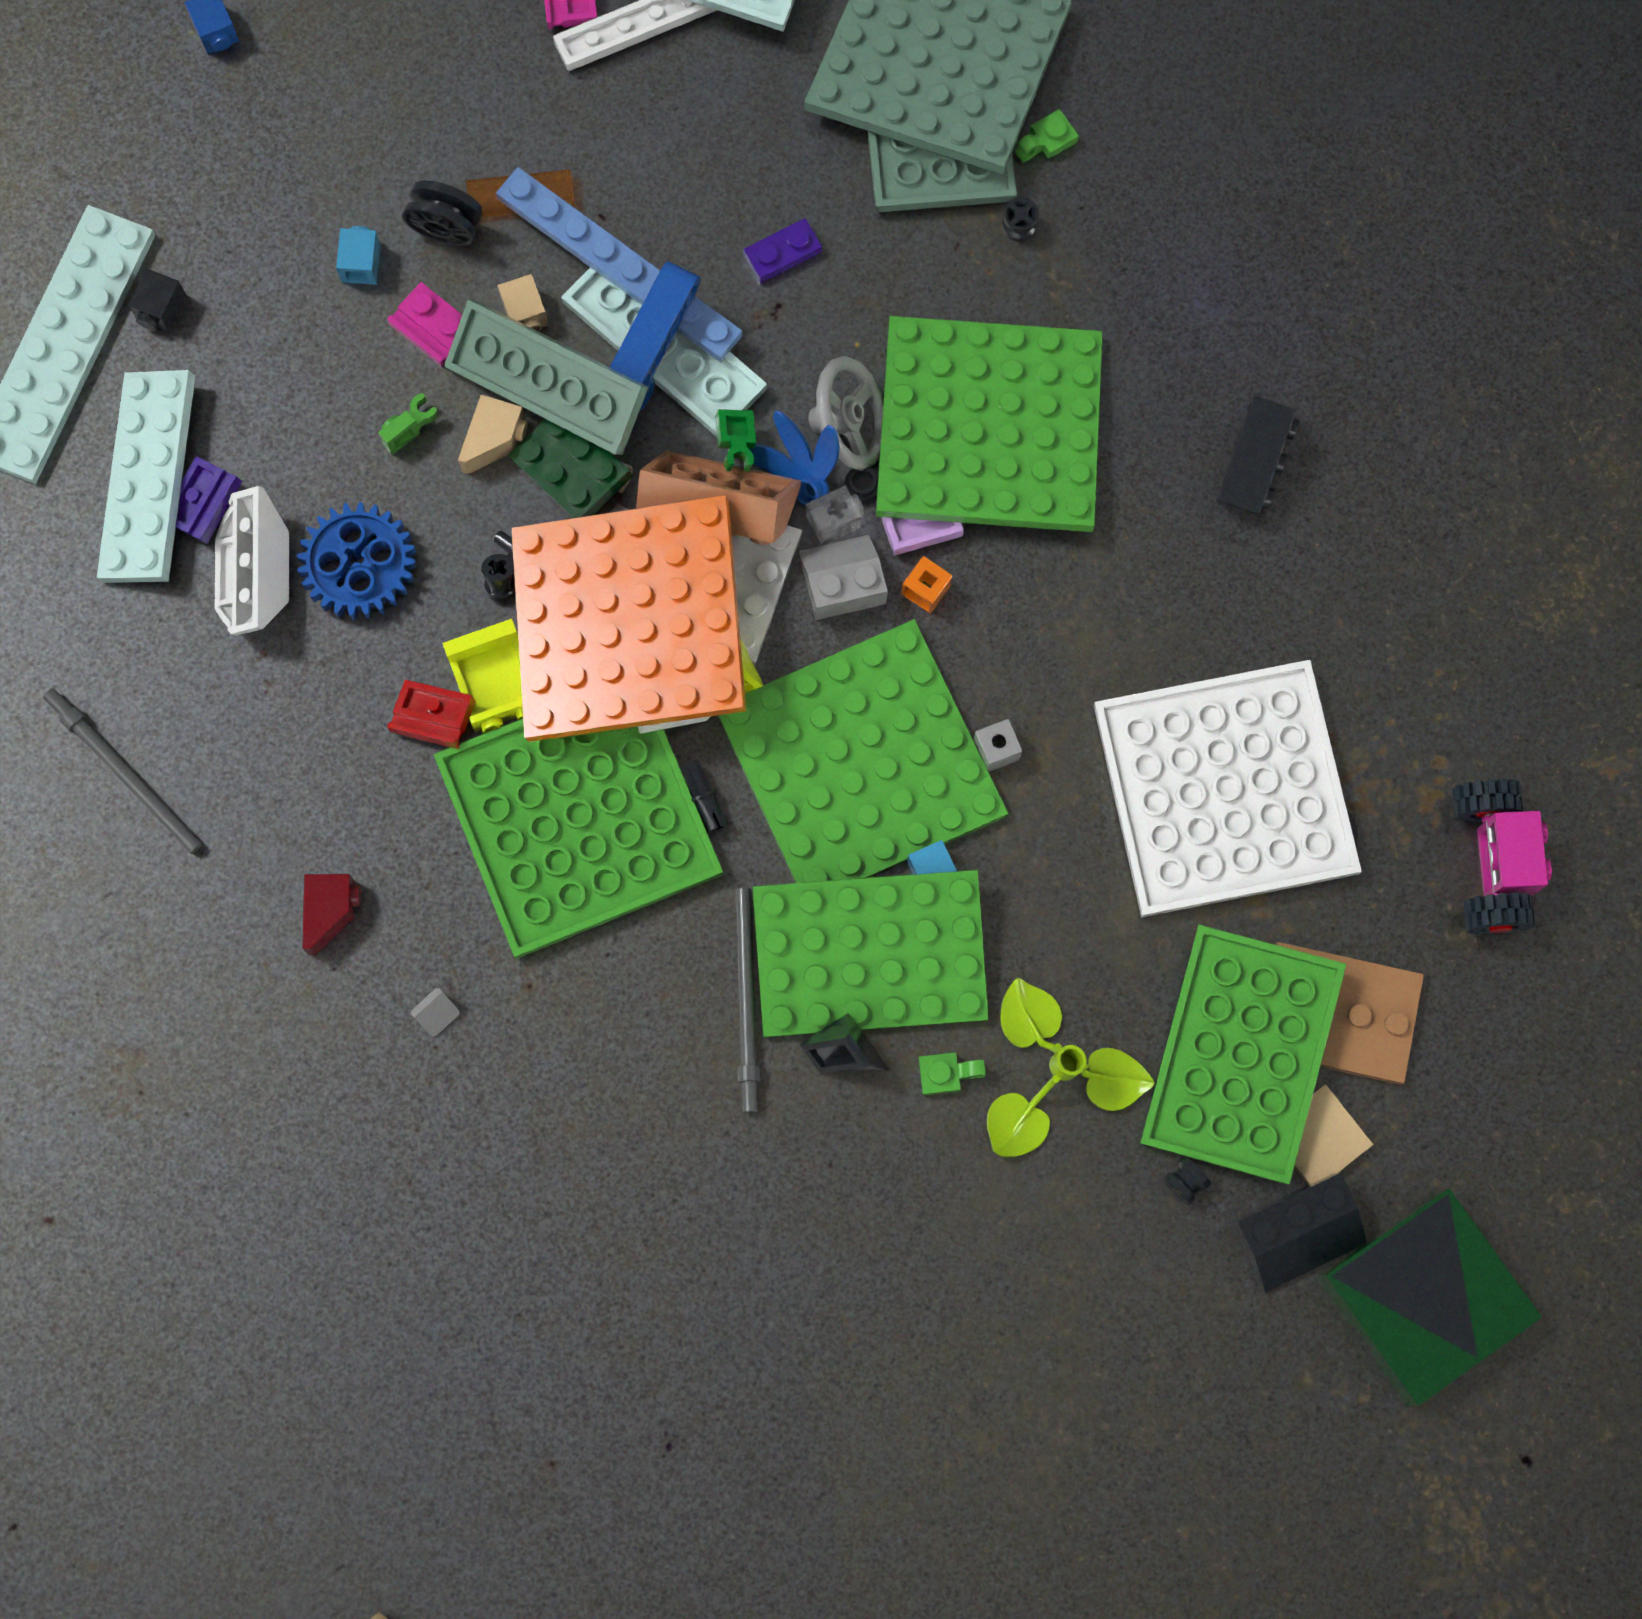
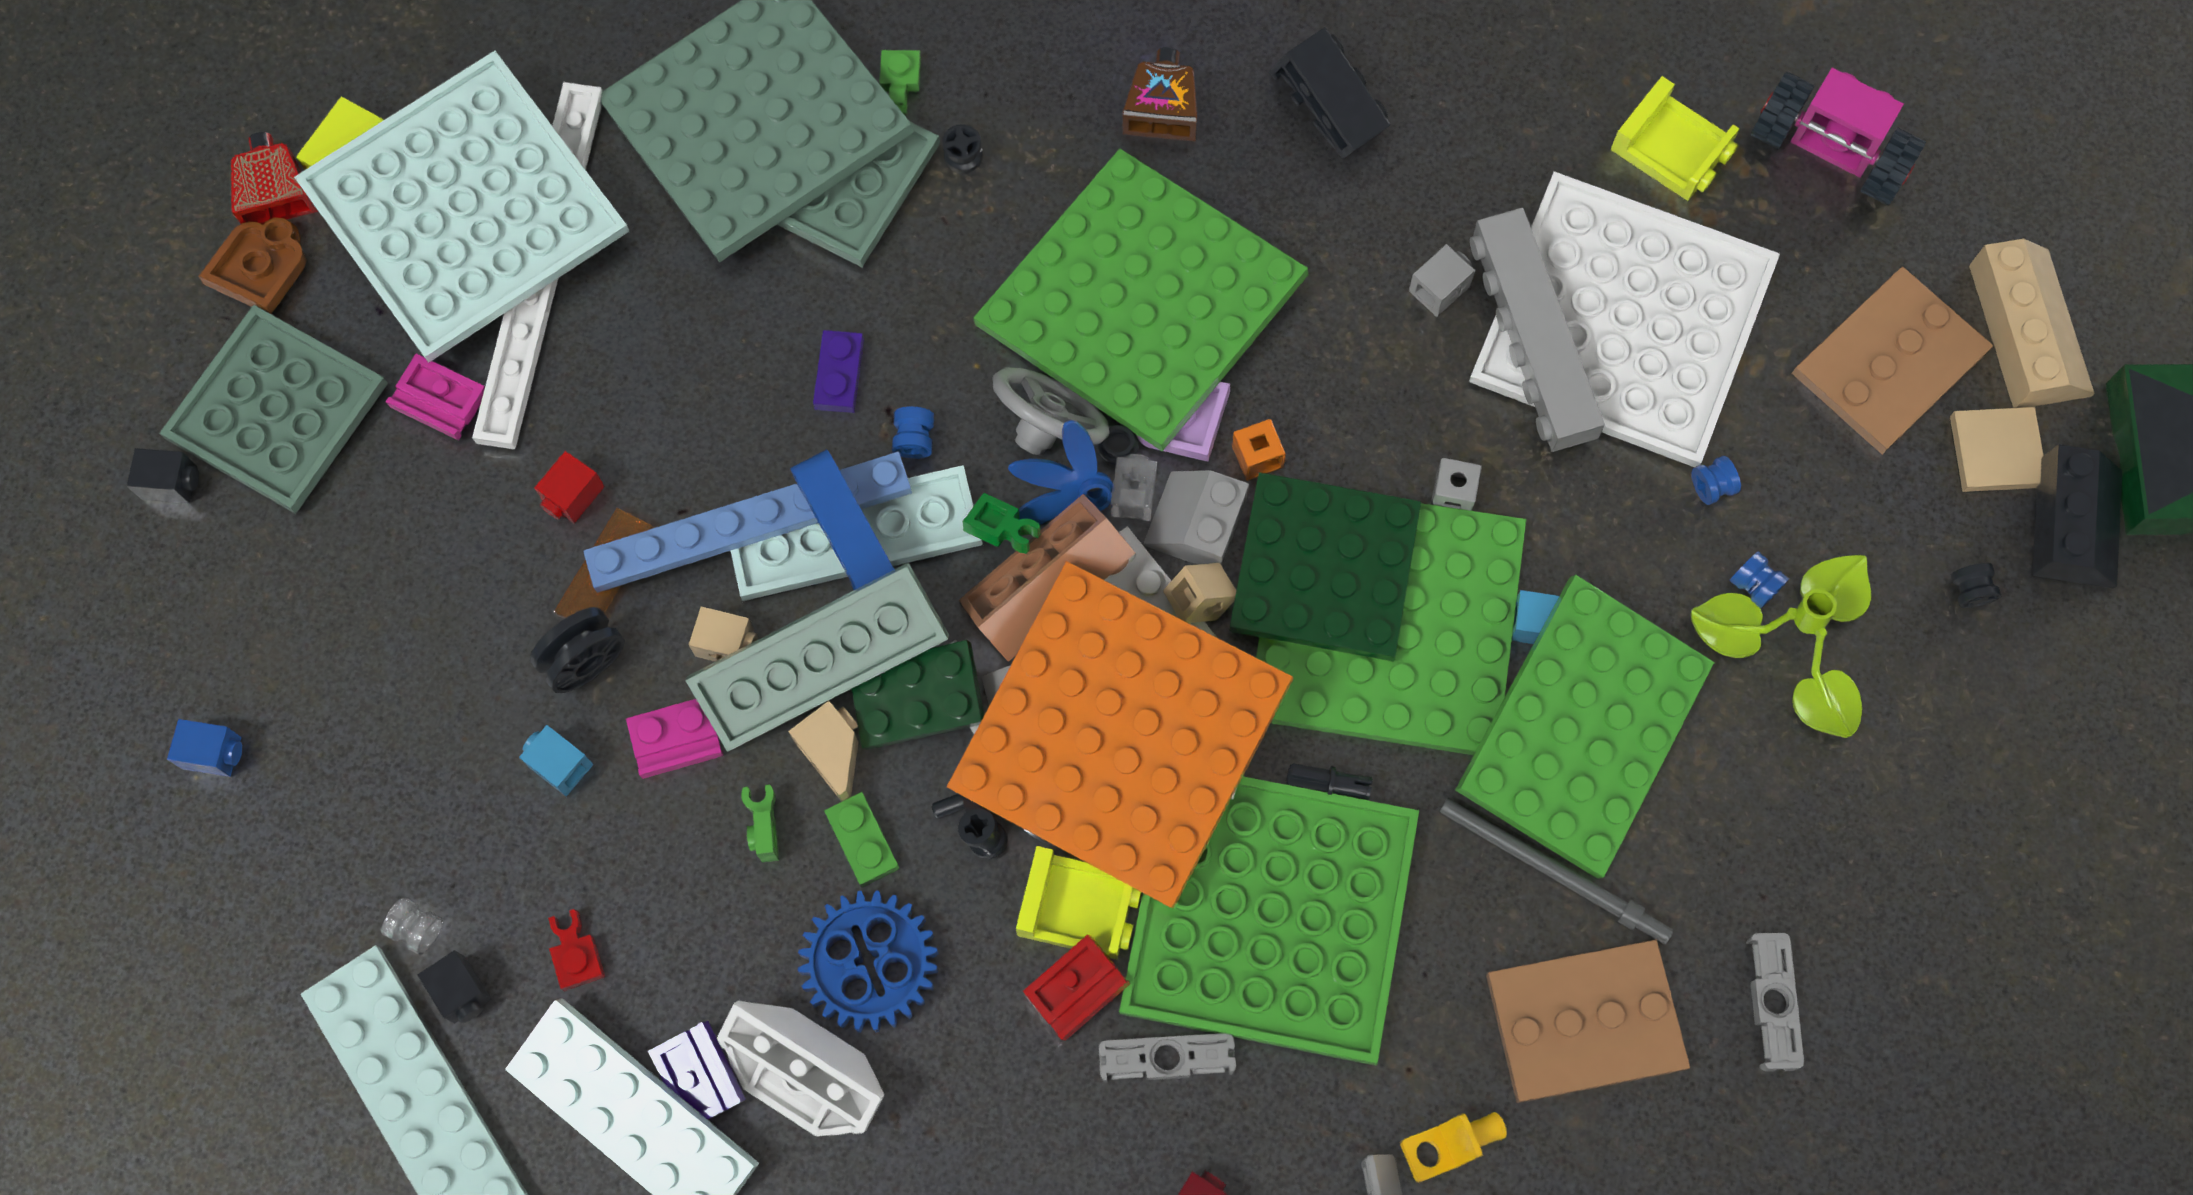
camera: 50 degrees left, 5 degrees down
black slope [800,1013,890,1074] -> none
bright green plate [919,1052,986,1096] -> none
bright green plate [1140,925,1346,1185] -> none
none -> clear wheel [381,897,443,955]
none -> red brick [534,451,605,524]
none -> red plate [548,909,605,992]
none -> bright green plate [824,792,900,888]
none -> blue wheel [892,407,934,459]
none -> light grey piece [1099,1033,1236,1083]
none -> reddish brown torso [1123,47,1197,141]
none -> tan brick [1163,563,1236,623]
none -> dark green plate [1229,472,1421,662]
none -> yellow bracket [1400,1112,1507,1182]
none -> light grey brick [1409,244,1475,317]
none -> light grey brick [1470,208,1605,452]
none -> medium nougat plate [1486,940,1690,1103]
none -> neon yellow panel [1611,76,1740,201]
none -> blue wheel [1691,456,1741,505]
none -> blue wheel [1729,551,1789,609]
none -> light grey piece [1746,933,1804,1071]
none -> tan slope [1969,239,2095,408]

